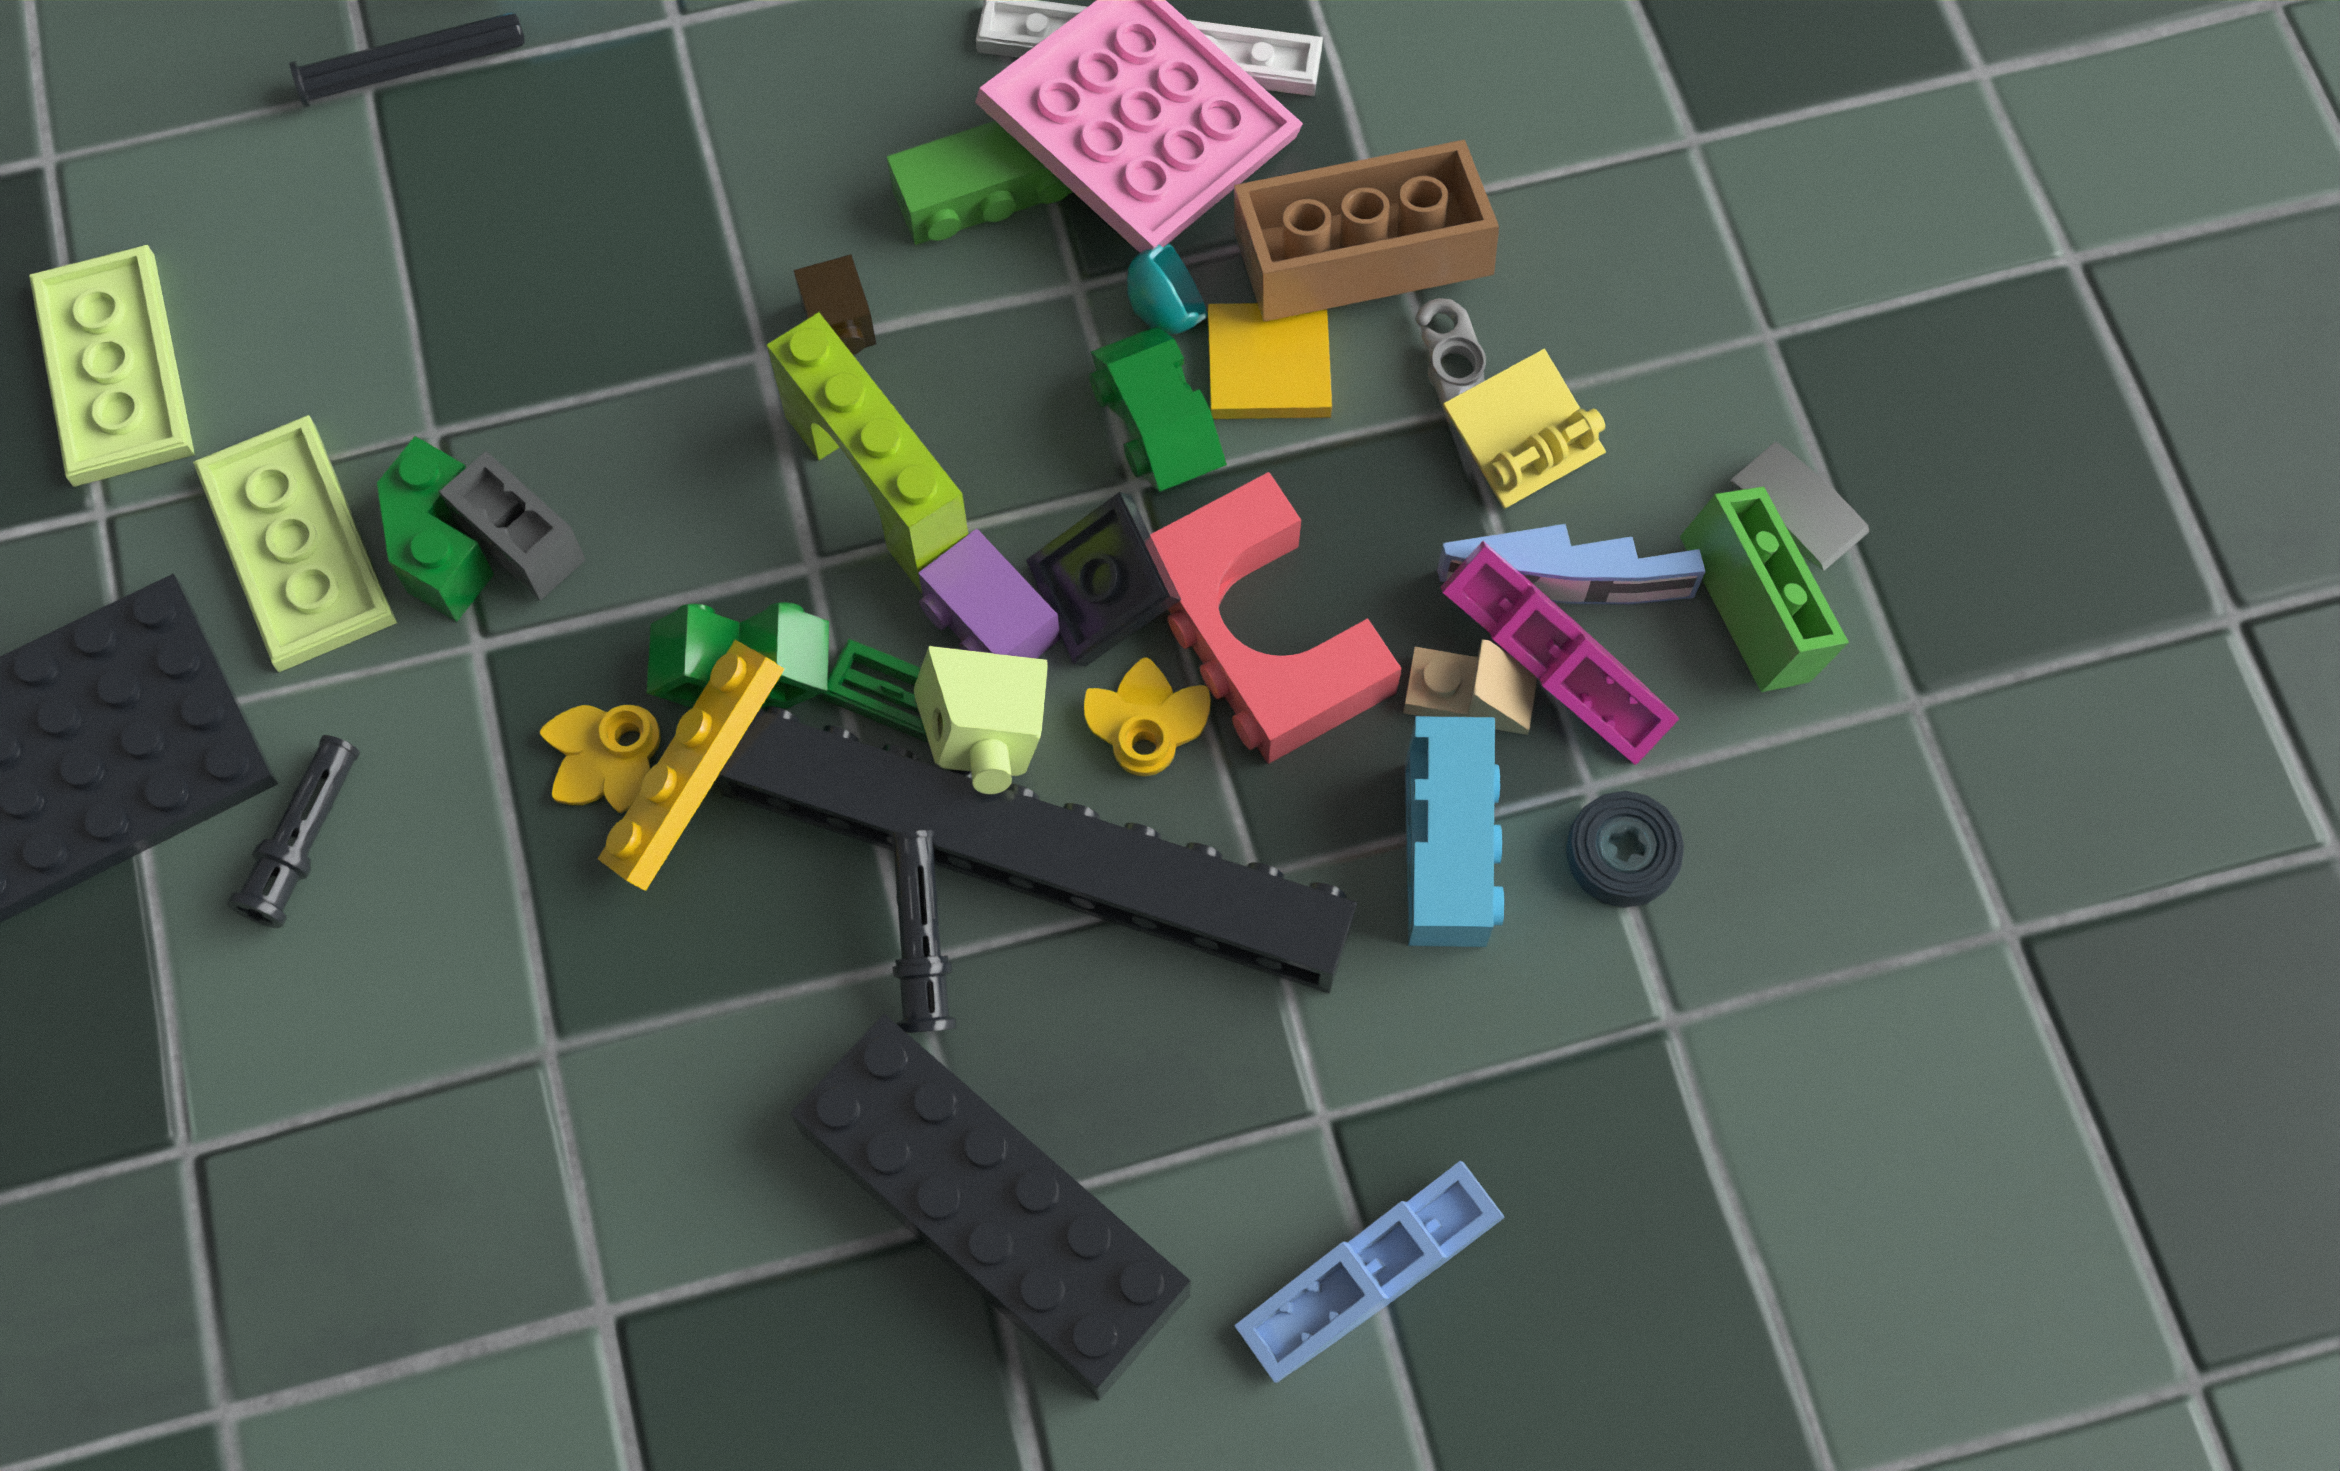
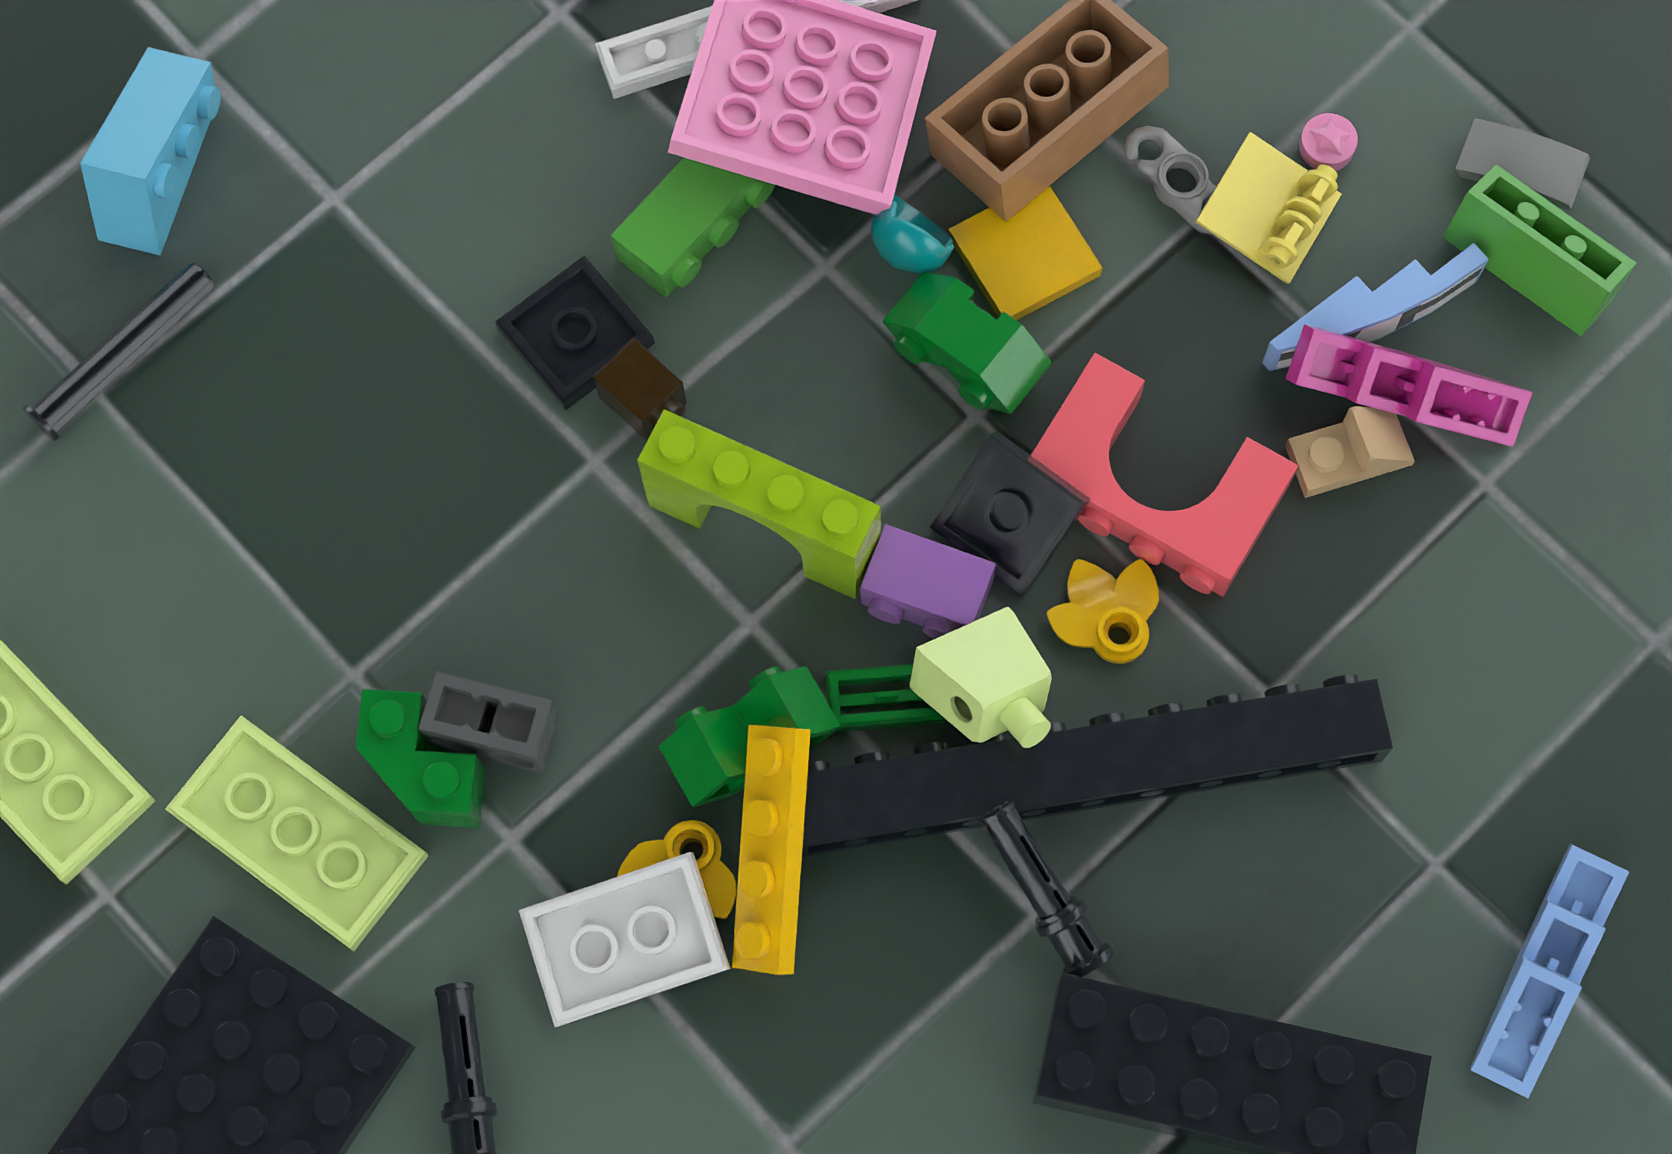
camera: 25 degrees left, 5 degrees up
medium azure wedge [1405,716,1504,947] -> none
black bush [1566,791,1684,908] -> none
none -> black tile [495,255,655,411]
none -> white tile [519,852,731,1027]
none -> bright pink tile [1299,113,1358,171]

